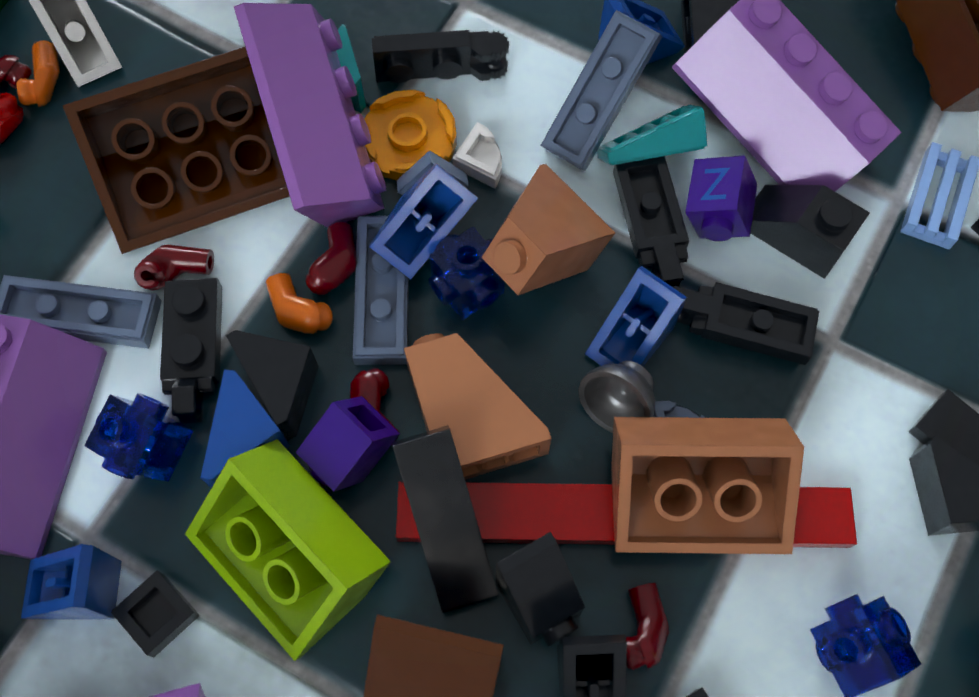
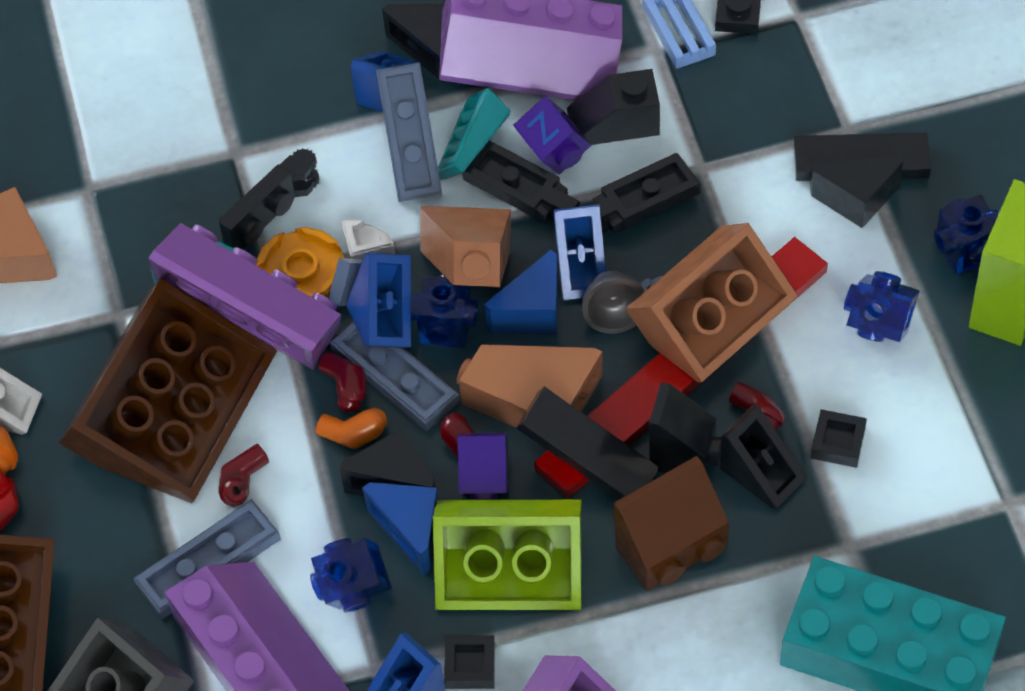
camera: 40 degrees left, 10 degrees down
black hinge [160,278,222,424] -> none
none -> blue slope [484,250,559,334]

